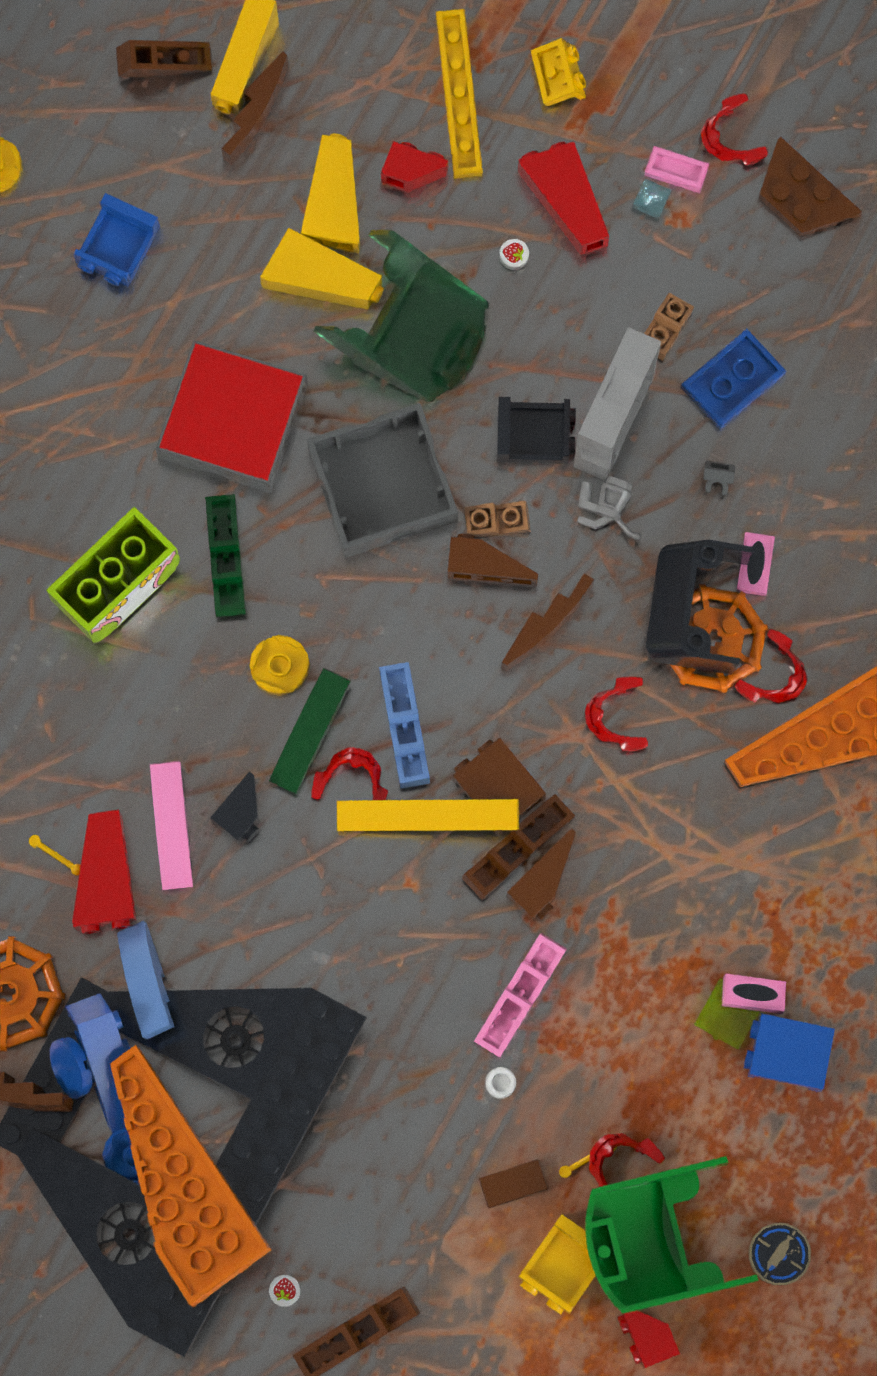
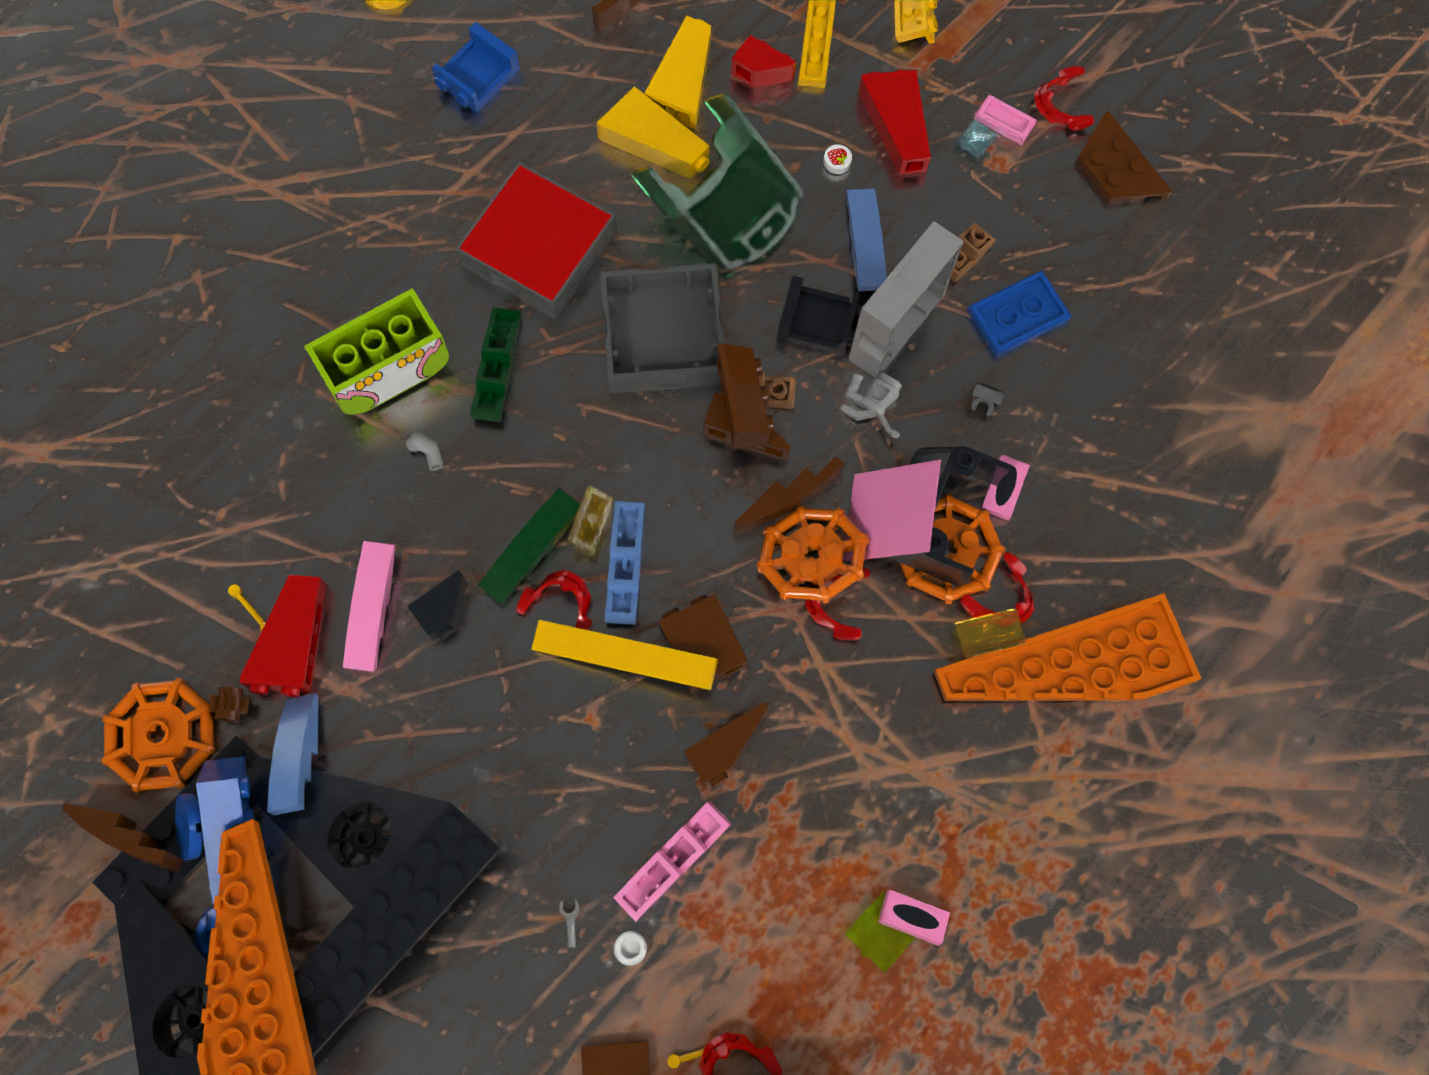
camera: 10 degrees right, 5 degrees down
yellow tile [249,635,310,696] -> none
reddish brown slope [462,794,575,900] -> none
blue panel [744,1014,835,1092] -> none
none -> reddish brown gear [209,687,250,722]
none -> light grey arm [406,432,444,471]
none -> light grey hand [559,899,580,947]
none -> clear yellow slope [567,485,614,555]
none -> reddish brown slope [716,343,775,450]
none -> orange plate [756,505,870,604]
none -> bright pink piece [843,460,941,562]
none -> medium blue slope [846,188,887,291]
none -> clear yellow slope [955,608,1026,658]

